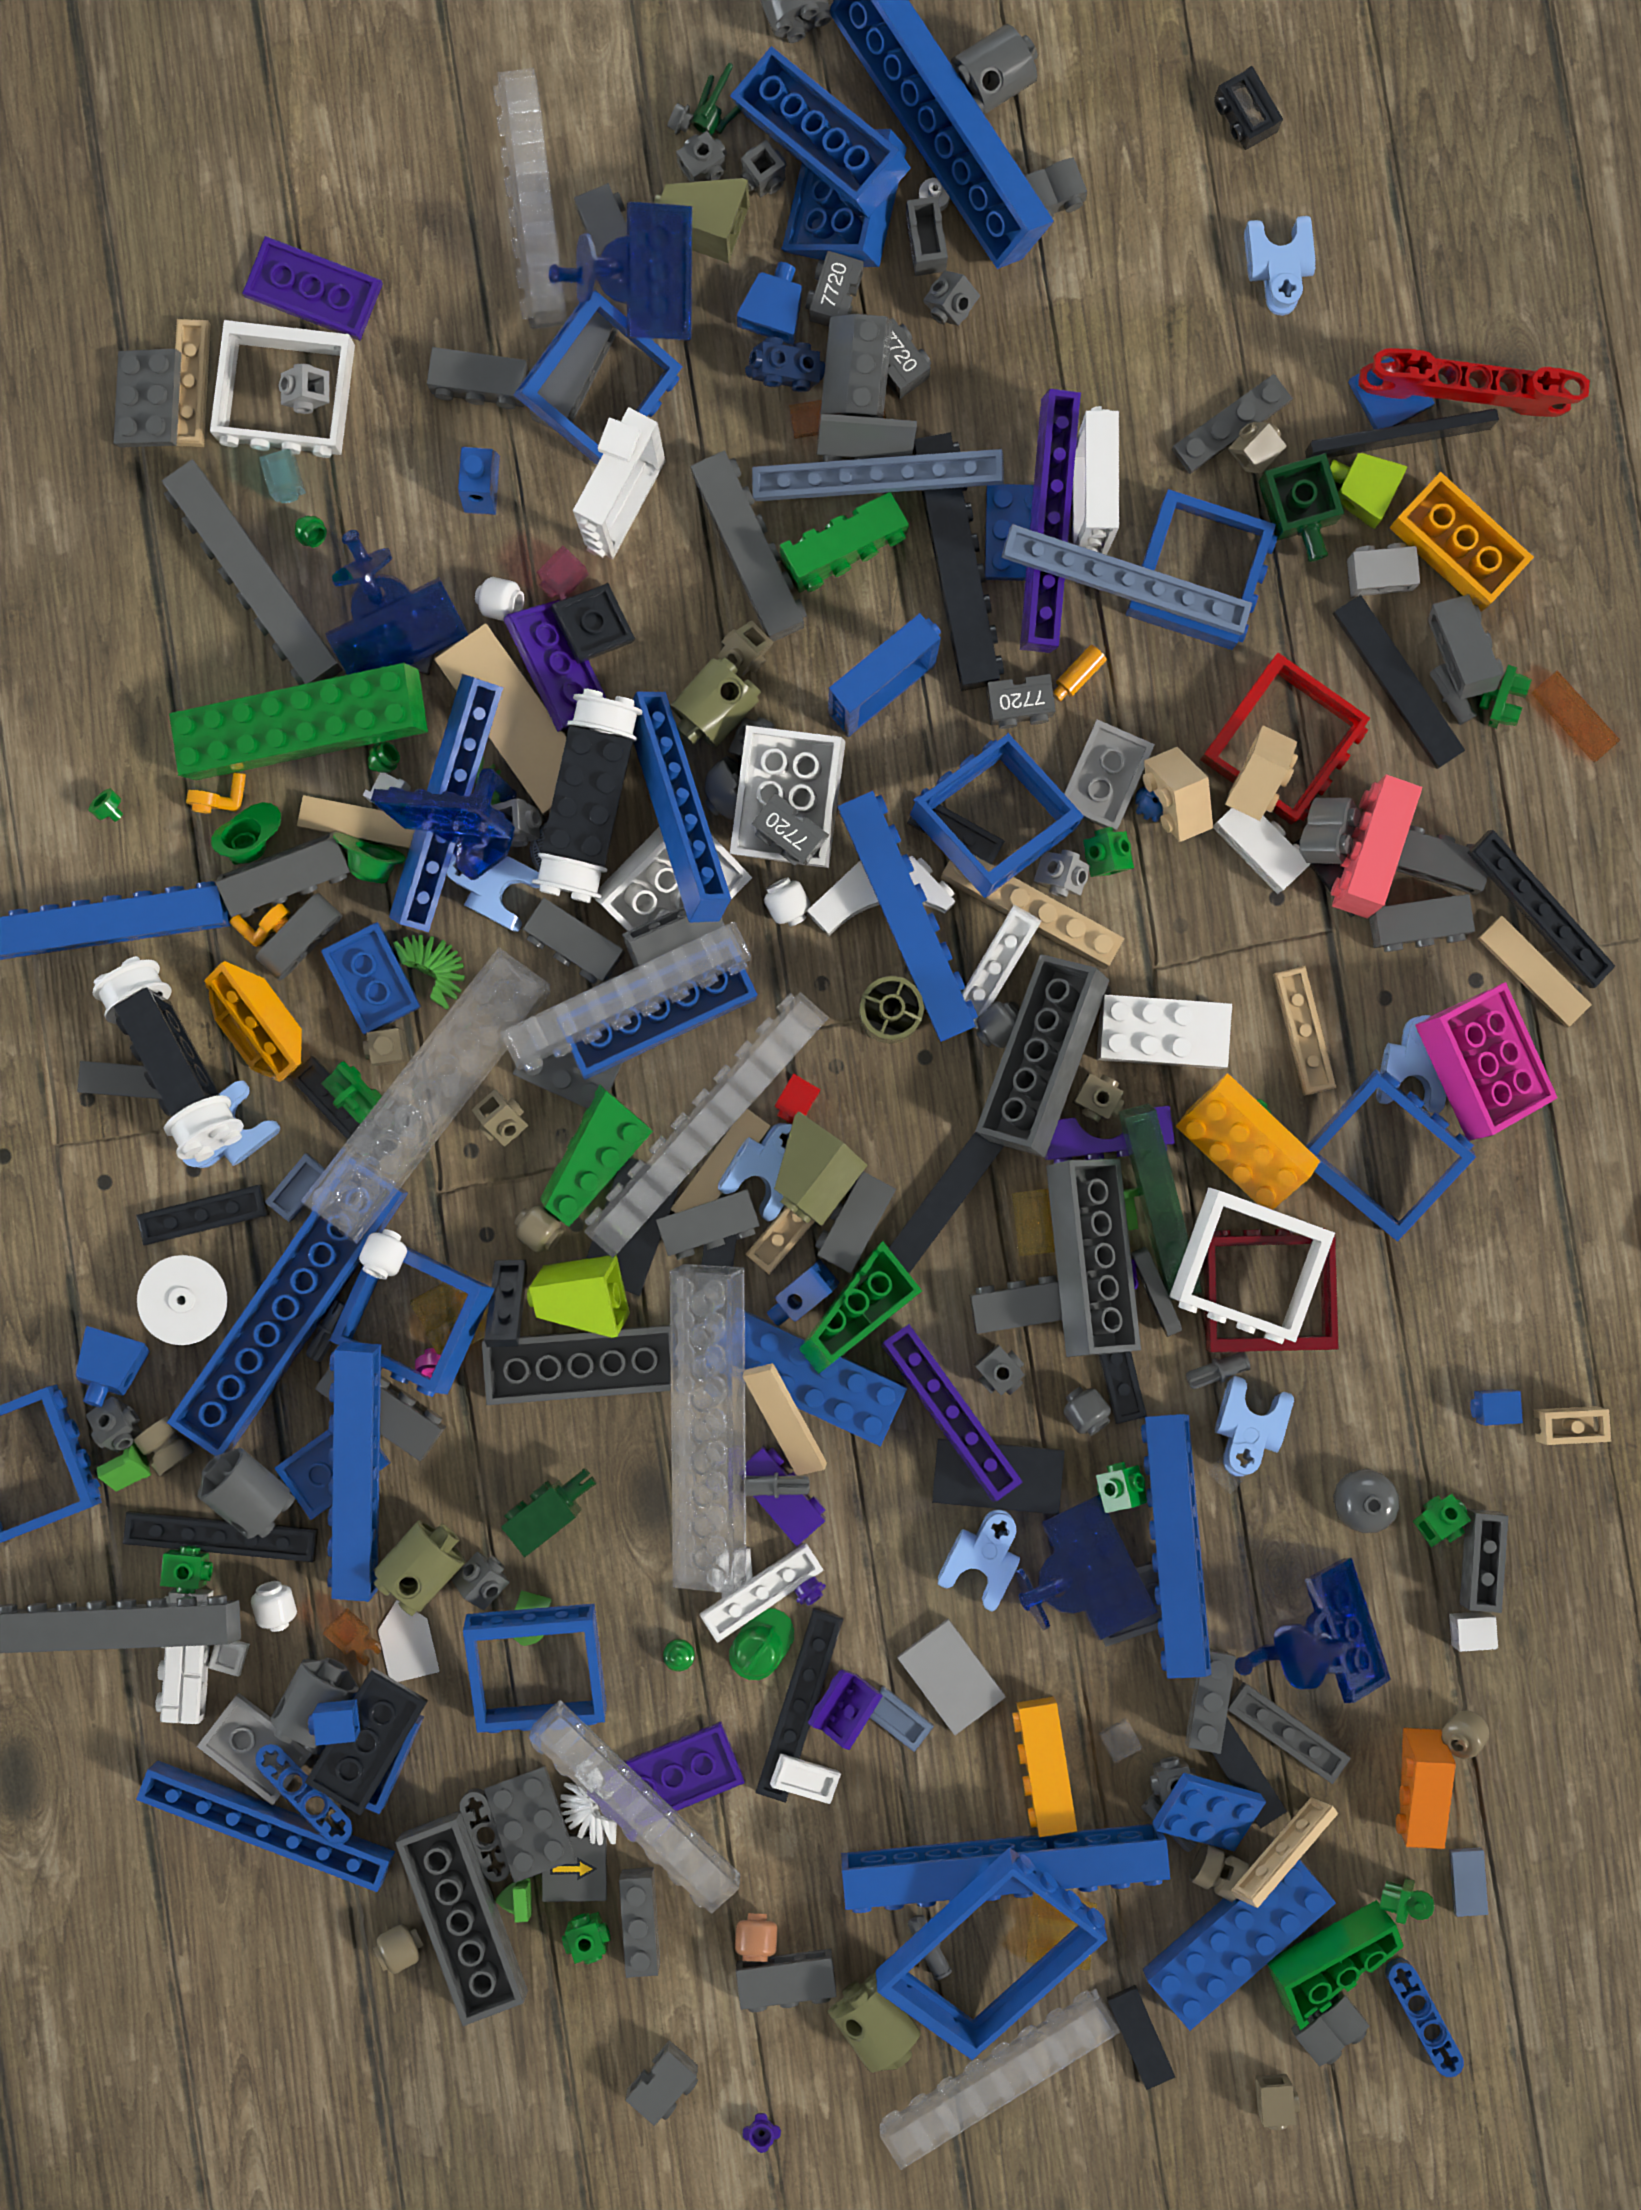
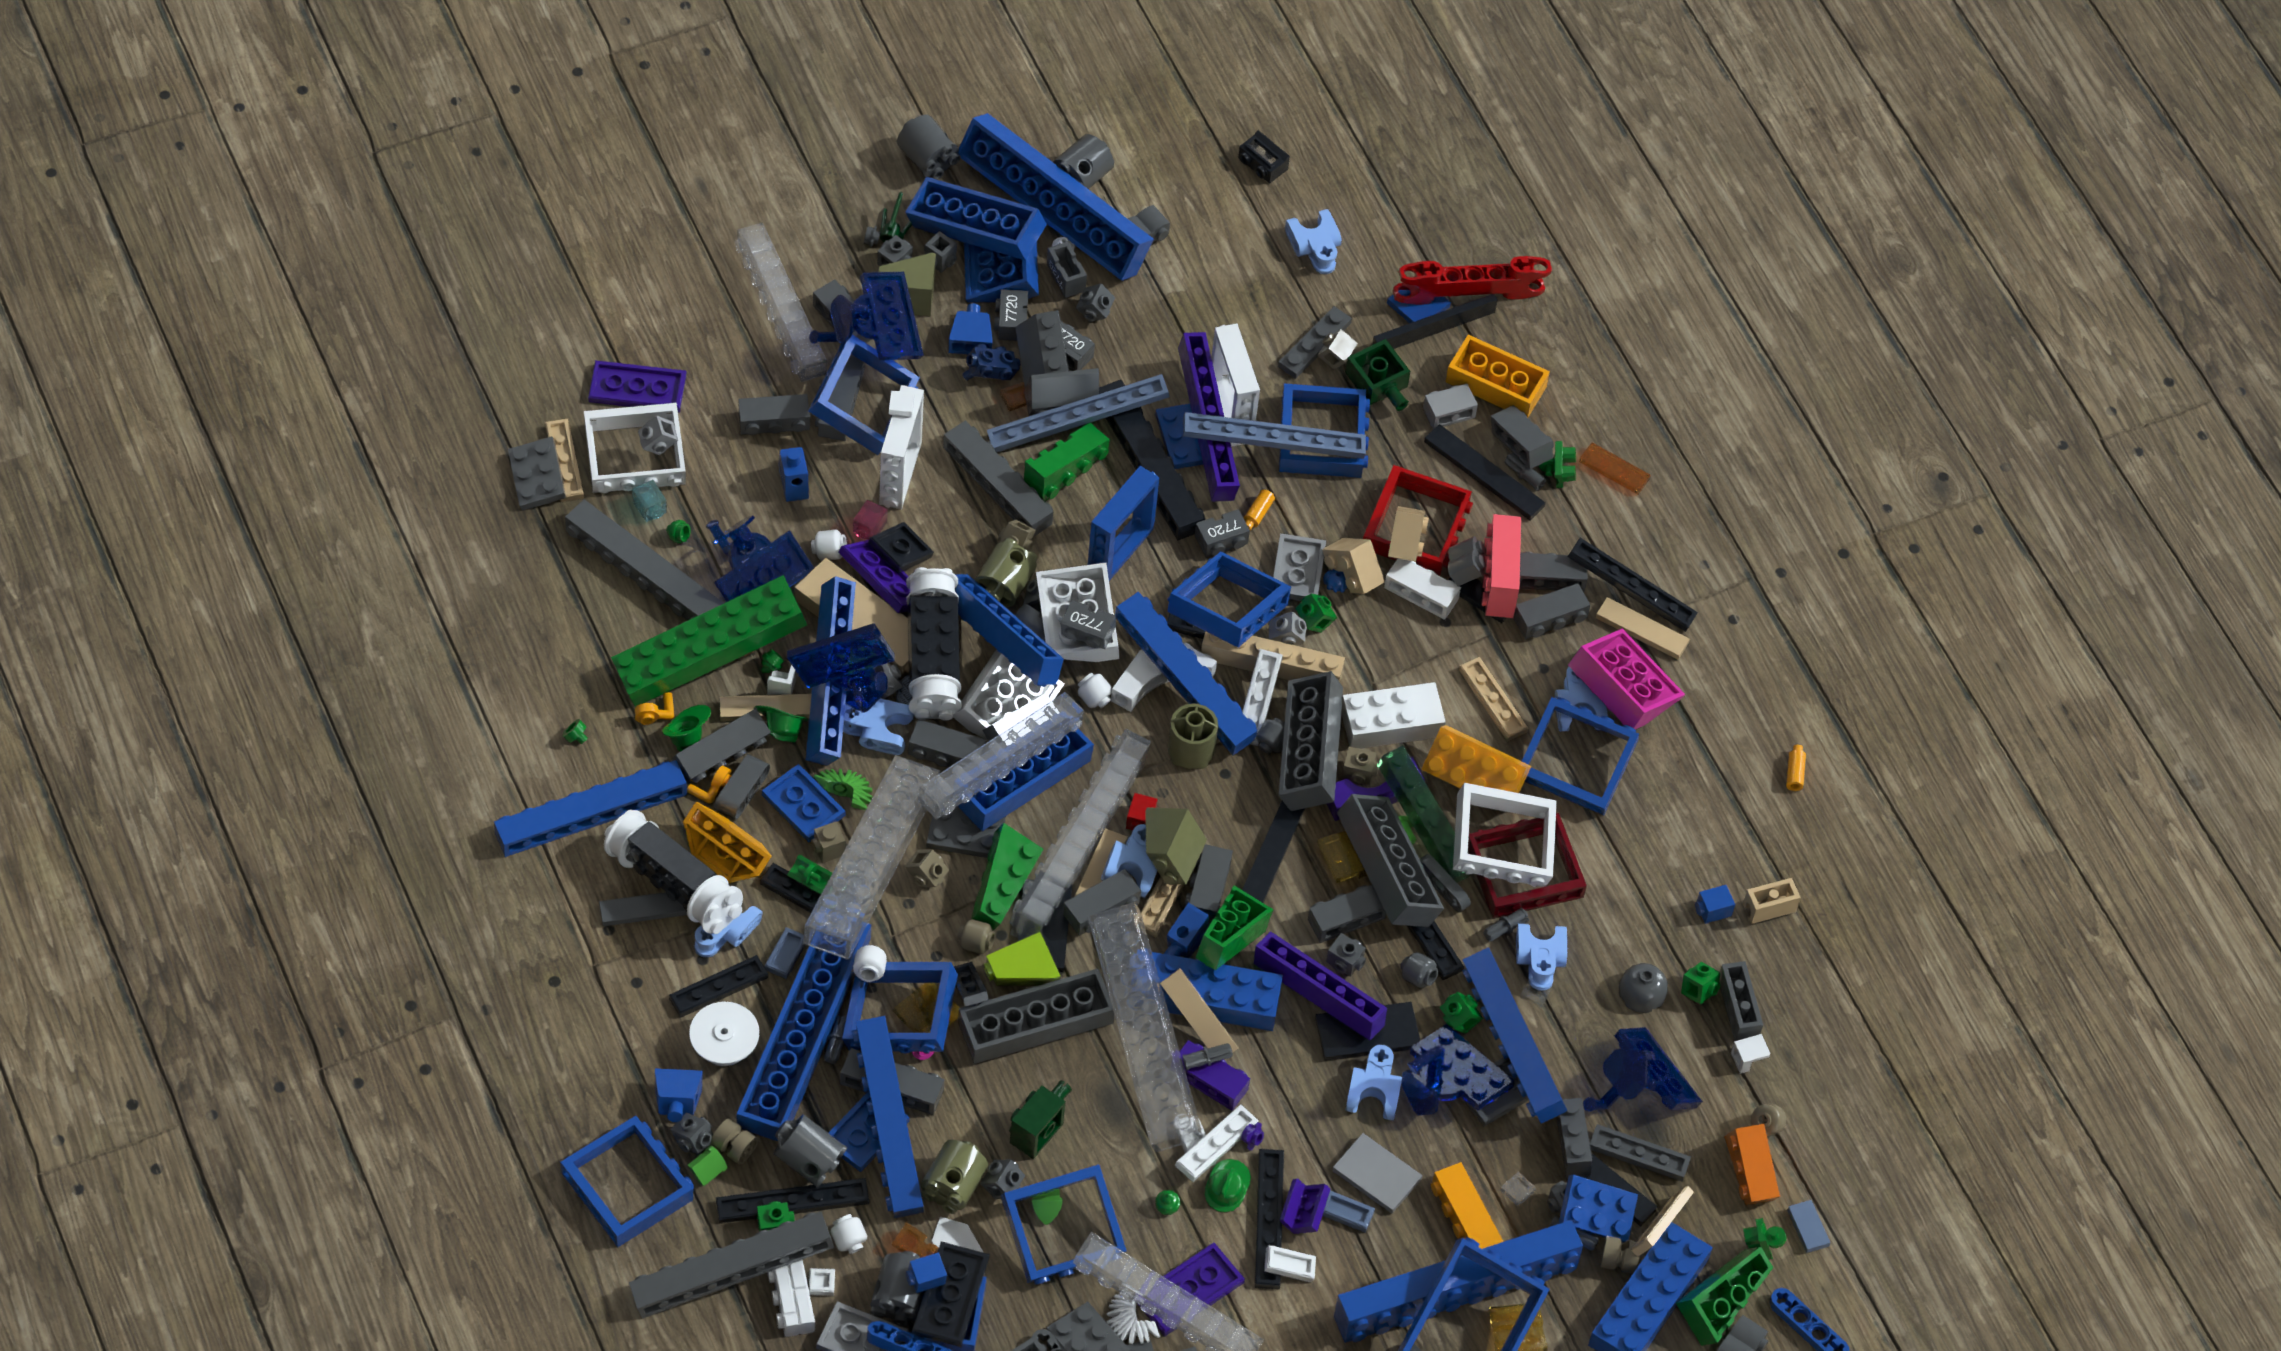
camera: 20 degrees left, 30 degrees down
lime torso [1330,453,1408,529] -> none

